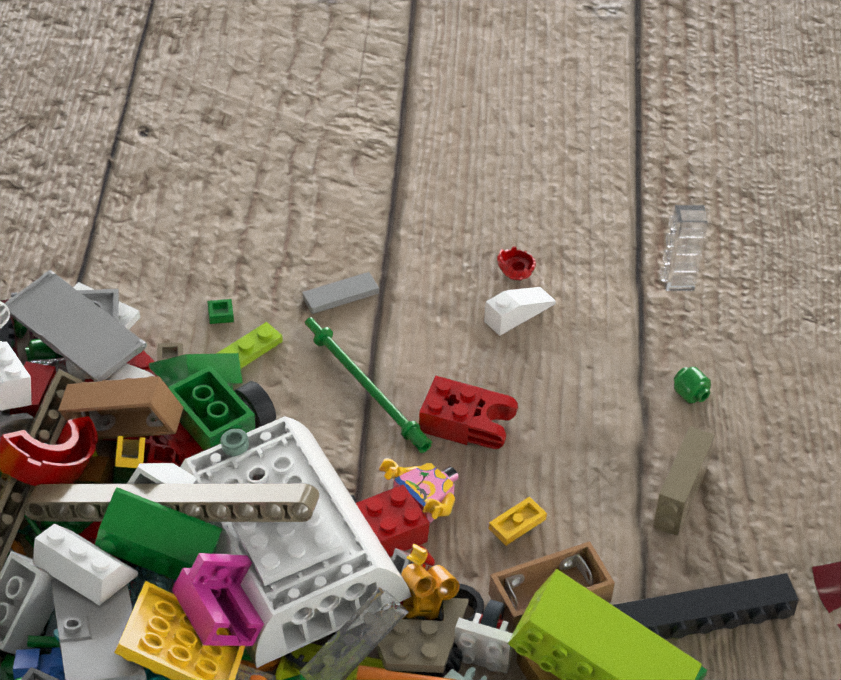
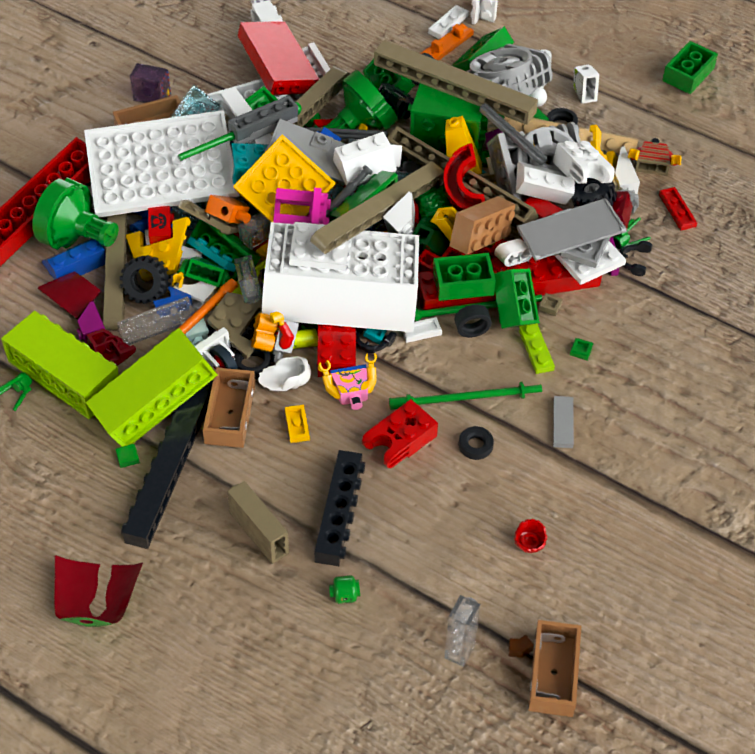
camera: 120 degrees right, 5 degrees up
sand green tile [220,429,249,456] -> none
white slope [484,287,556,336] -> none
none -> white hair [258,356,311,391]
none -> black brick [314,450,366,567]
none -> dark grey piece [326,165,373,219]
none -> black tyre [458,426,494,460]
none -> reddish brown piece [508,635,534,658]
none -> medium nougat piece [528,620,582,717]

